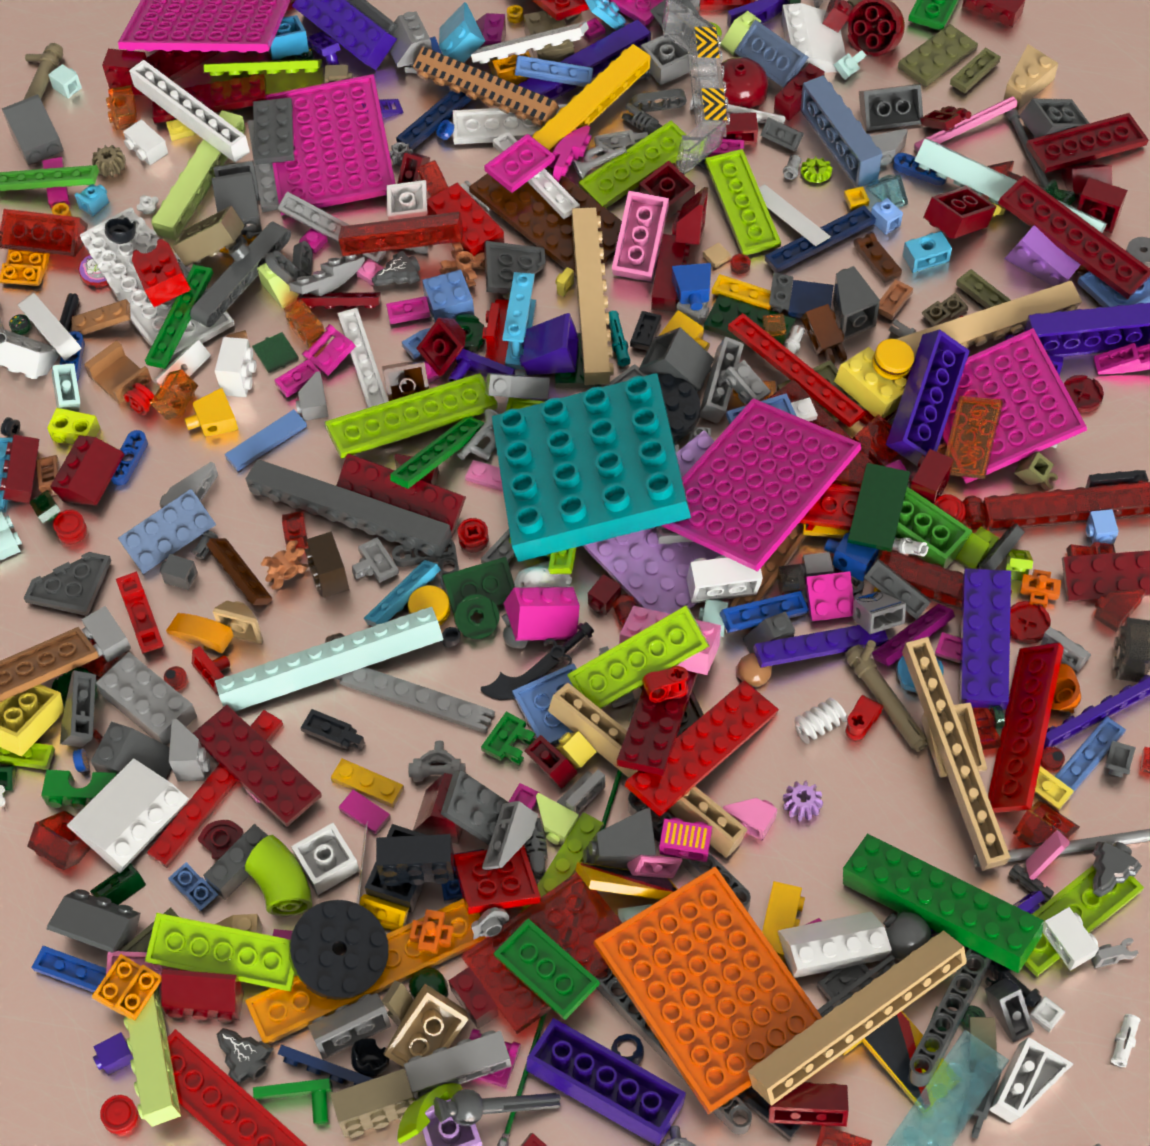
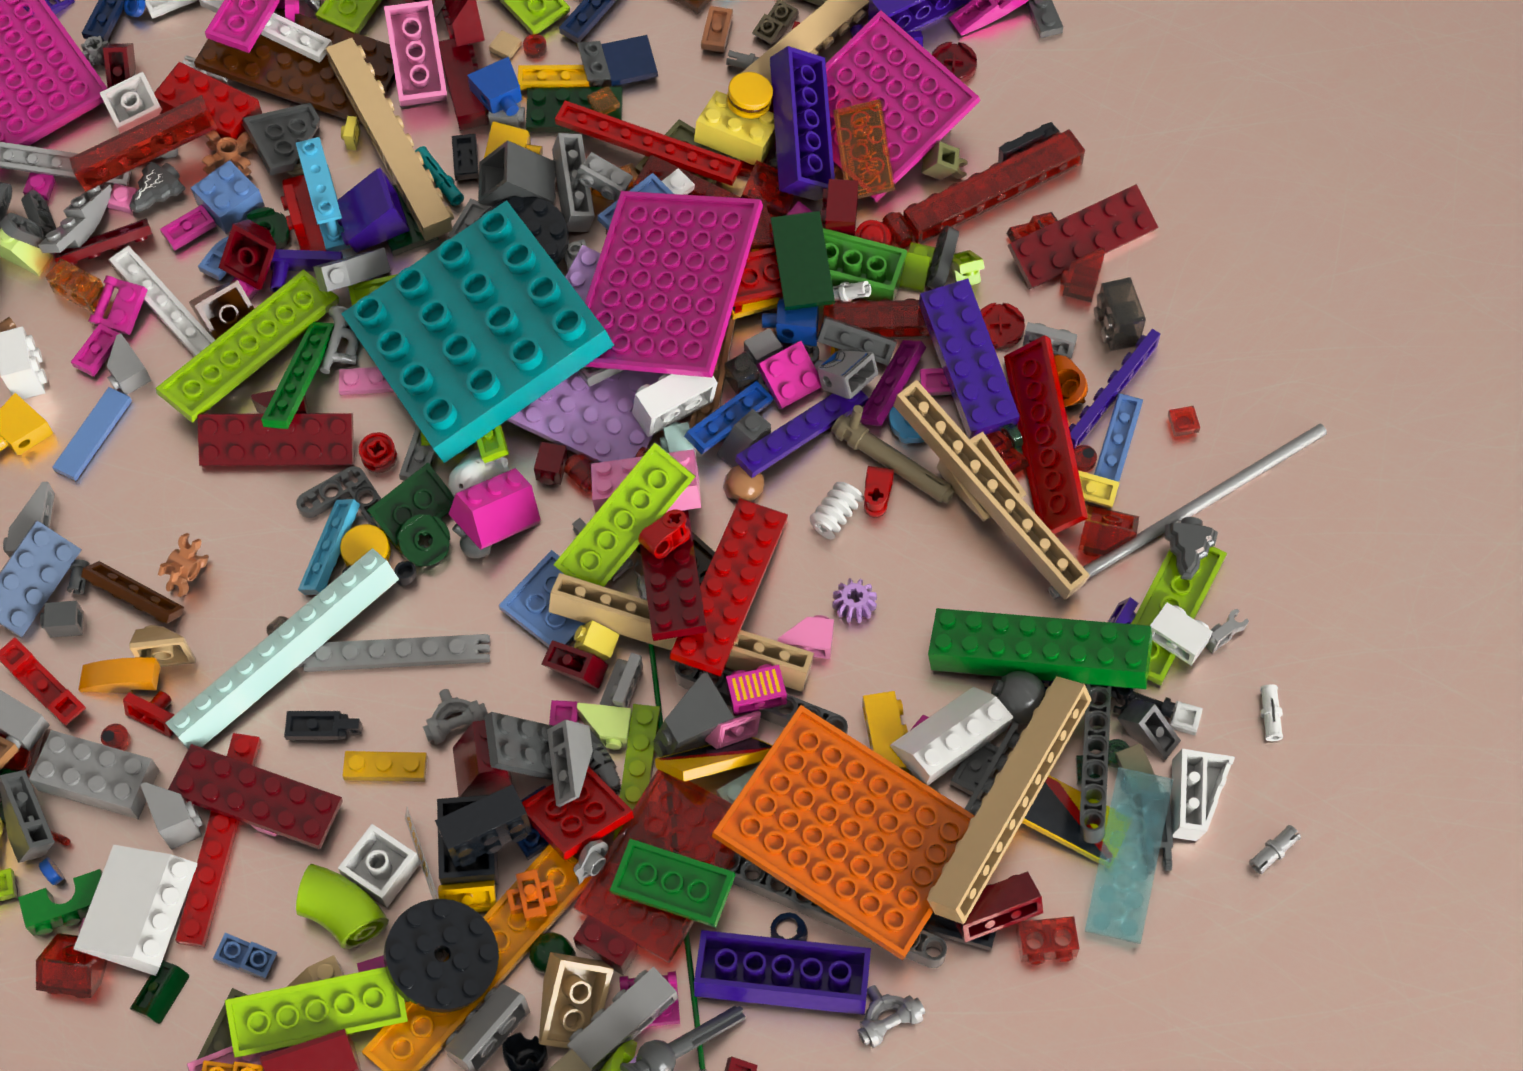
camera: 25 degrees left, 5 degrees up
dark grey slope [47,889,141,953] -> none
dark grey slope [91,721,172,780] -> none
dark red animal [198,820,243,859] -> none
dark grey brick [203,824,268,900] -> none
dark grey brick [245,459,452,557] -> none
clear green piece [252,332,299,373] -> none
clear red slope [282,511,308,549] -> none
dark brown brick [304,531,350,598] -> none
dark pink tile [339,790,391,835] -> none
light grey hinge [352,537,399,583] -> none
dark tan slope [381,981,413,1026] -> none
clear red slope [417,160,448,198] -> none
black sword [480,622,594,699] -> none
green plate [481,711,536,765] -> none
white pin [784,325,805,354] -> none
reddish brown hinge [801,304,847,364] -> none
dark grey slope [833,266,880,340] -> none
dark grey axle [1009,864,1054,902] -> none
orange piece [1020,569,1061,608] -> none
bright pink slope [1026,830,1070,880] -> none
light blue brick [1086,509,1119,546] -> none
dark grey bracket [1104,741,1136,778] -> none

